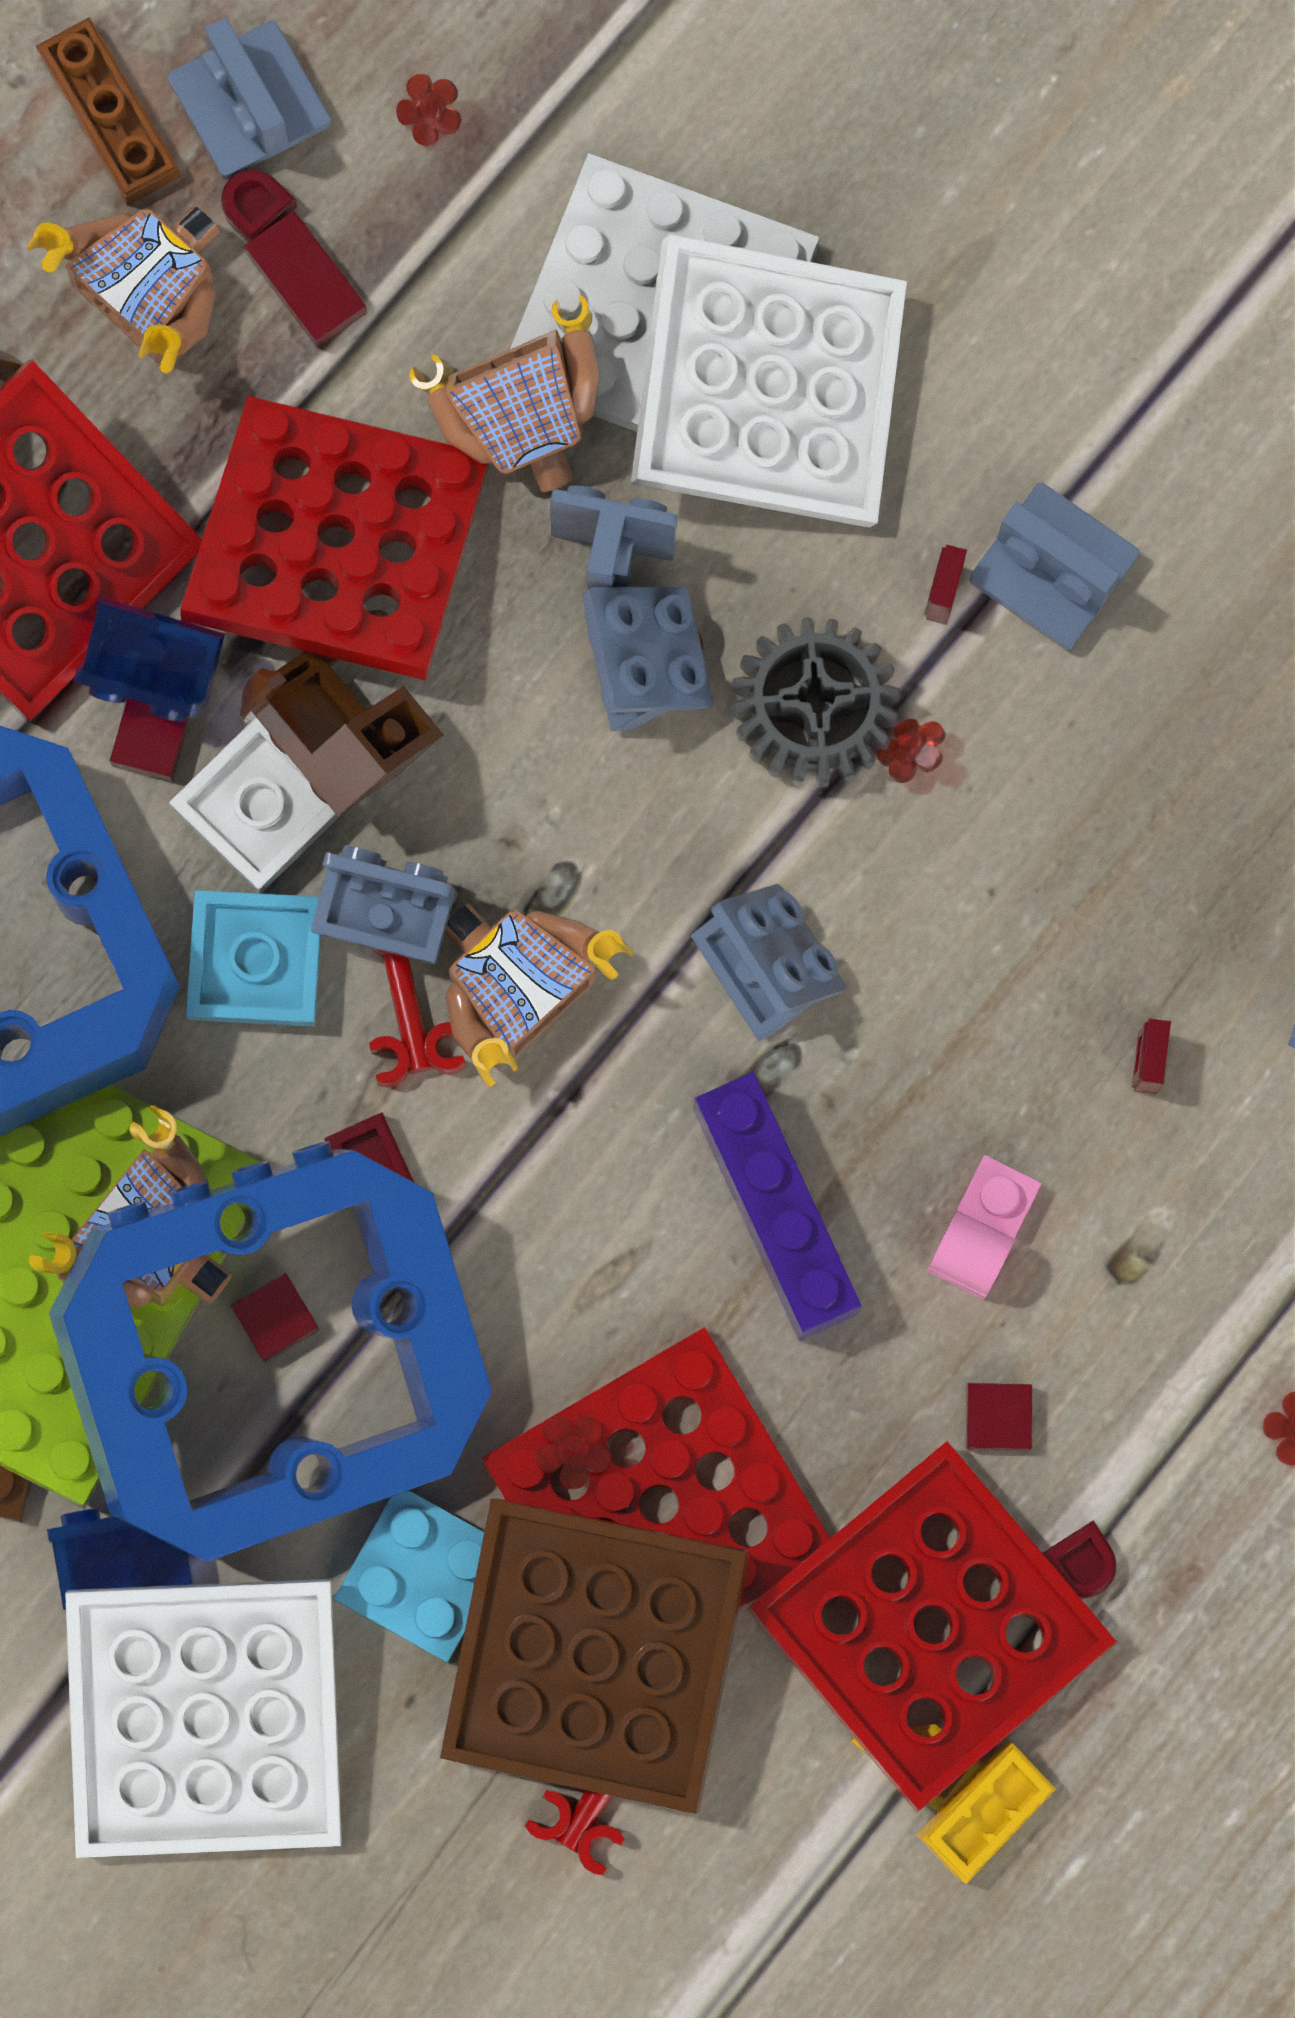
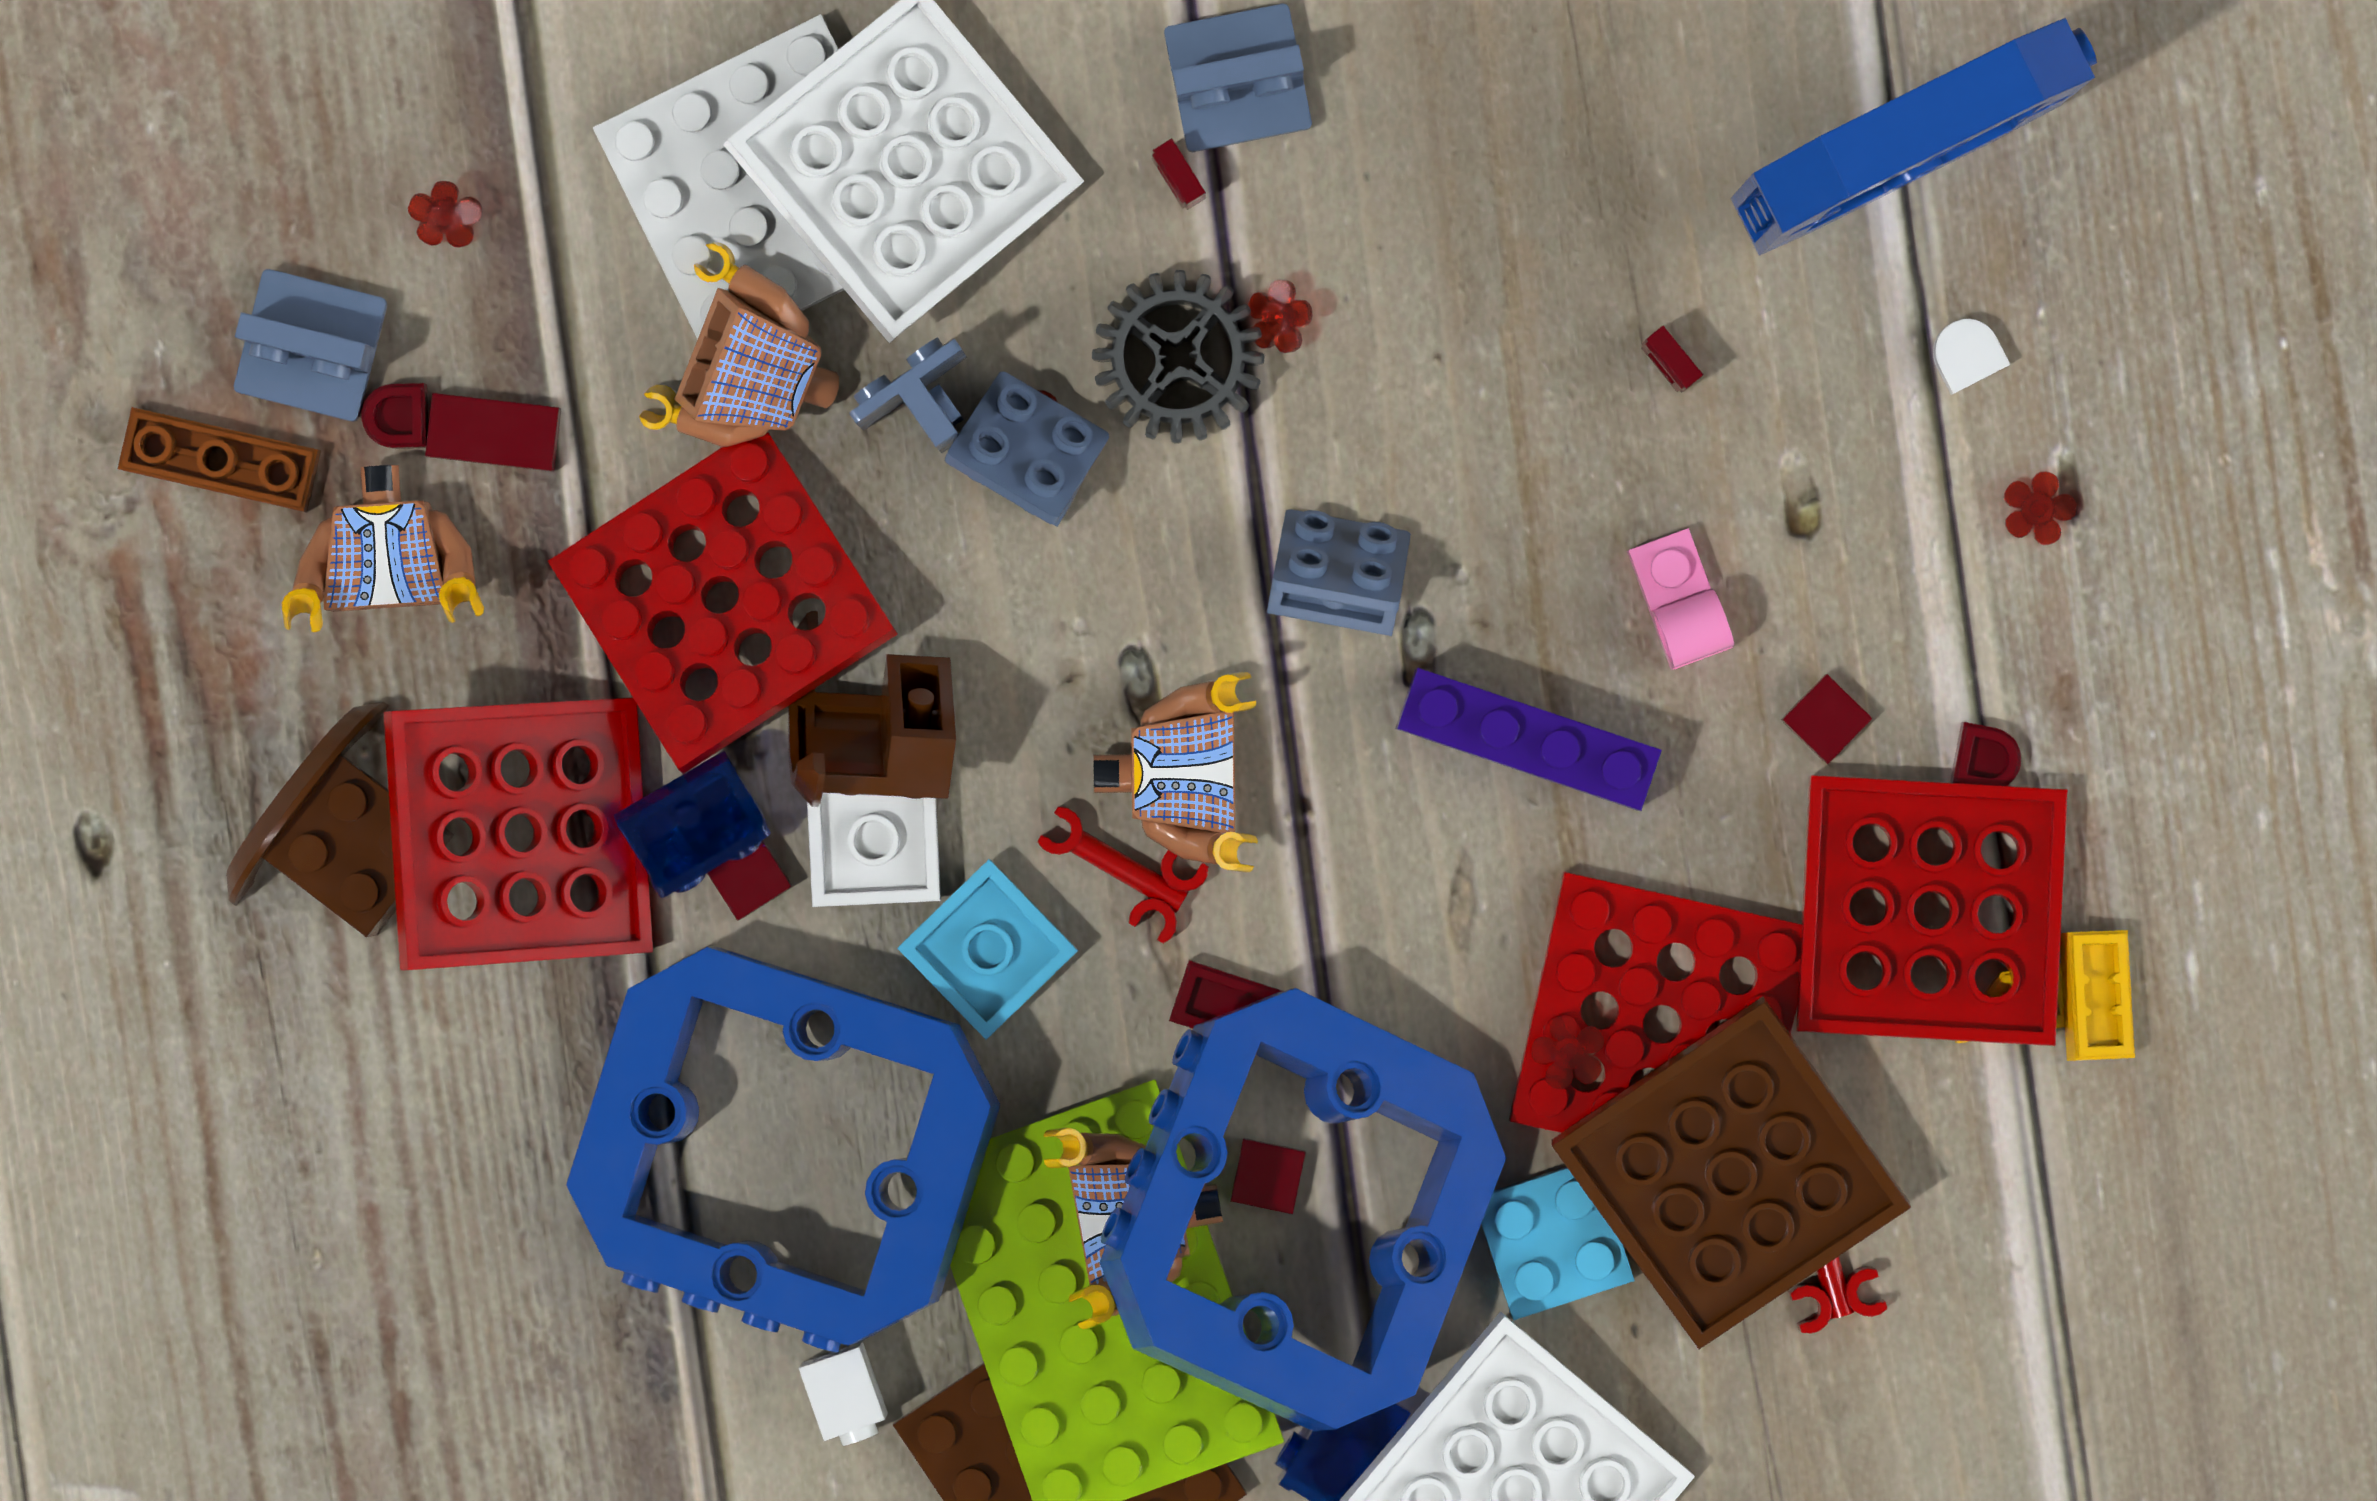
camera: 50 degrees left, 10 degrees up
sand blue bracket [311,845,459,965] -> none

